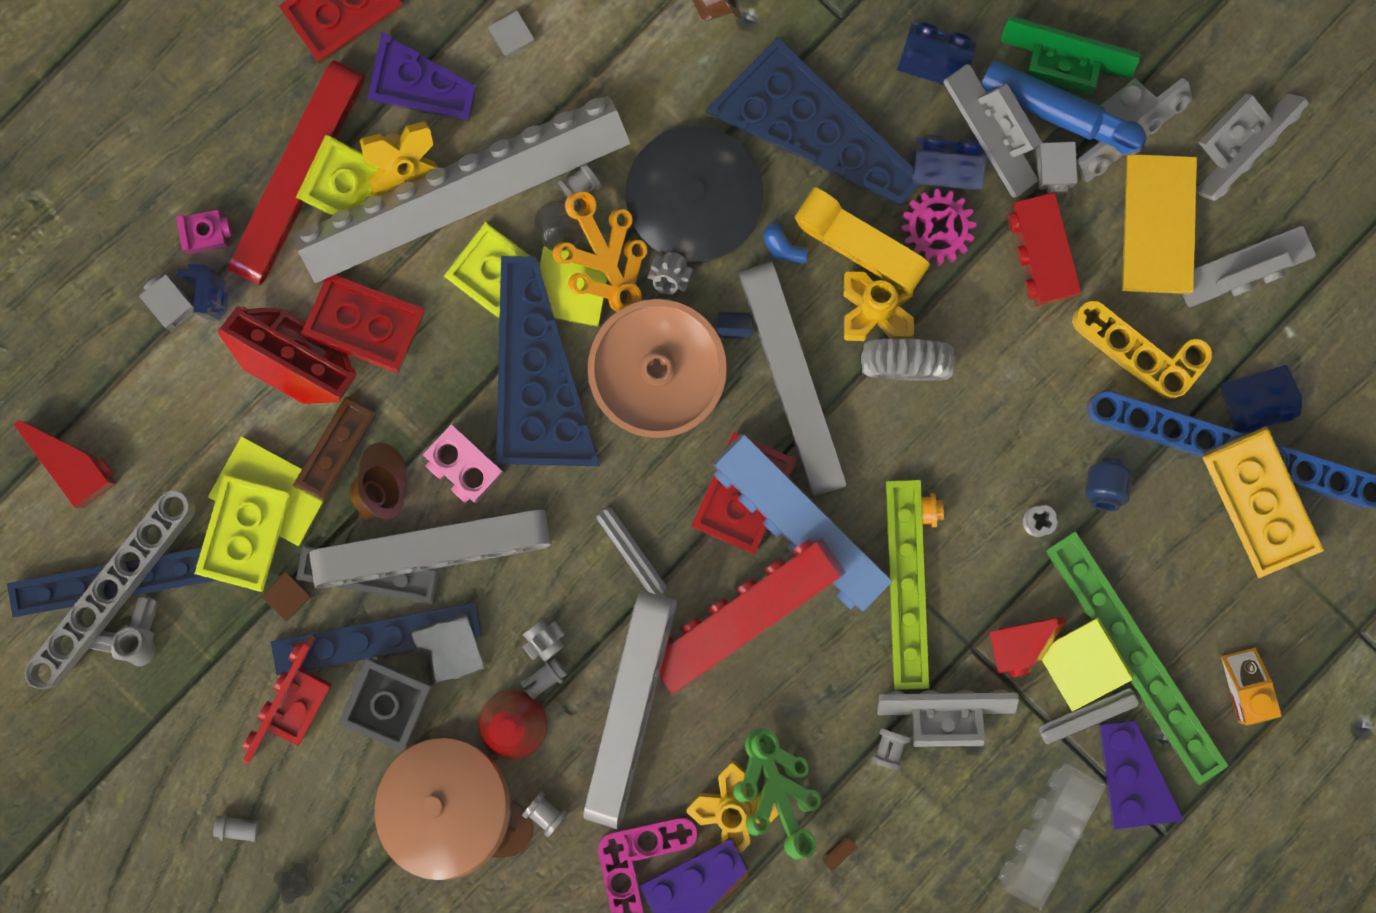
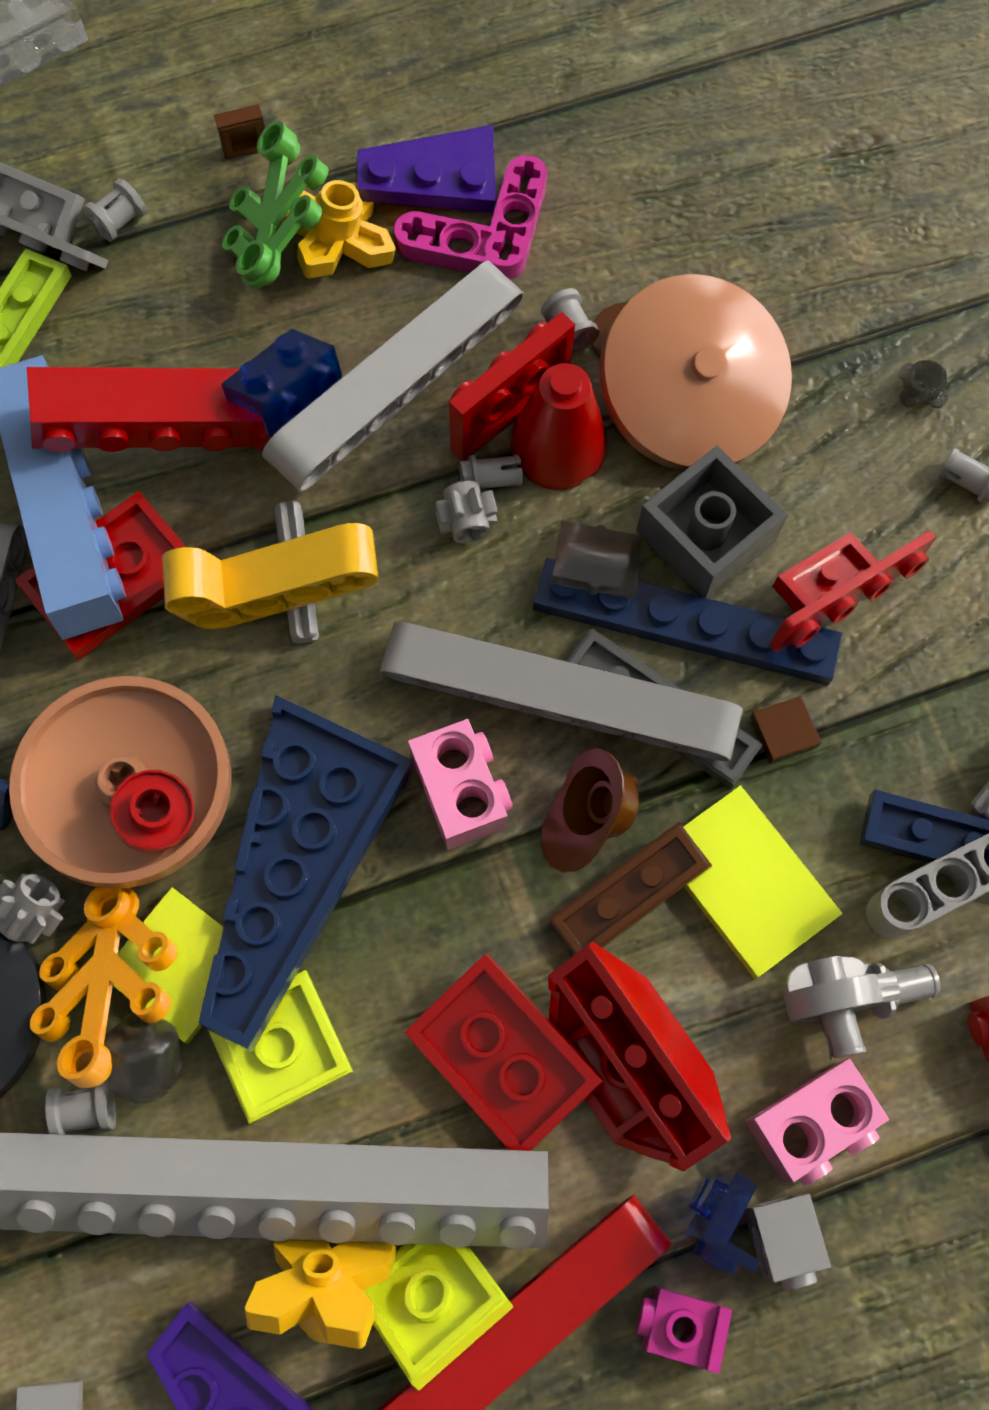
camera: 160 degrees left, 15 degrees down
neon yellow tile [195,473,292,592] -> none
none -> red plate [111,770,194,853]
none -> yellow beam [162,523,379,629]
none -> clear blue bracket [221,329,343,438]
none -> red plate [449,311,576,461]
none -> bright pink brick [744,1058,890,1186]
none -> light grey pin [783,956,941,1060]

